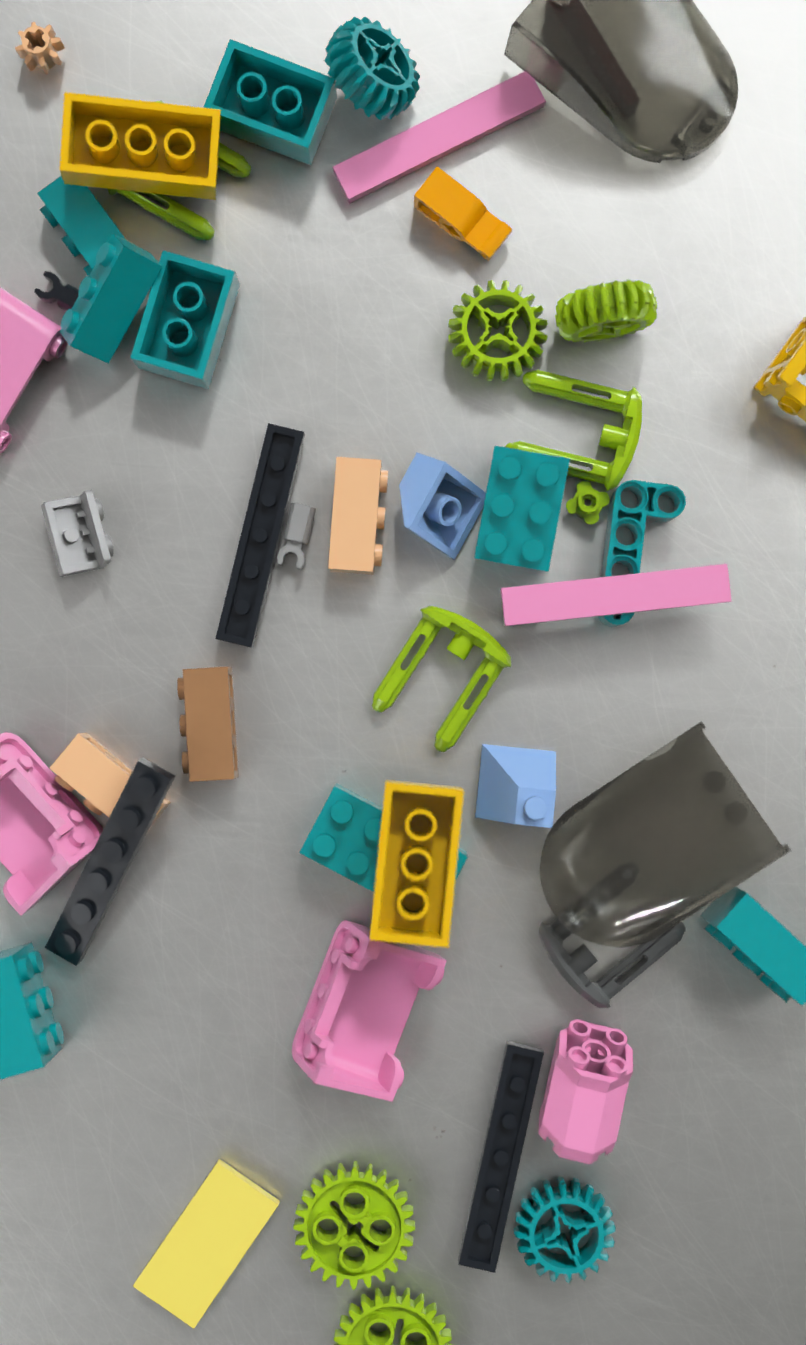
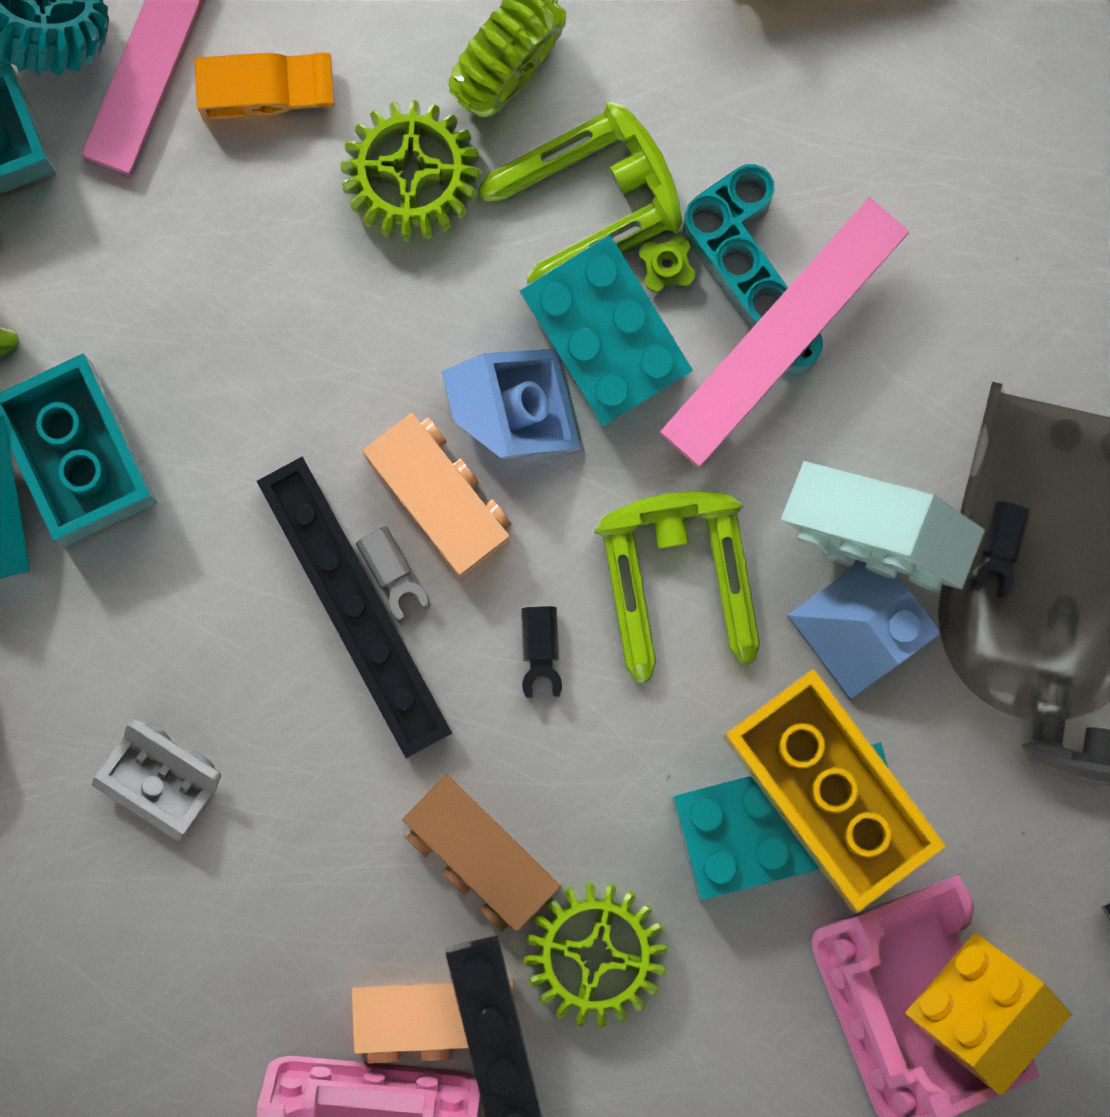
camera: 45 degrees left, 5 degrees down
none -> black bar [521,606,562,699]
none -> lime gear [524,882,668,1028]
none -> light aqua brick [780,461,985,591]
none -> yellow brick [905,932,1072,1097]
none -> black bar [970,501,1030,598]

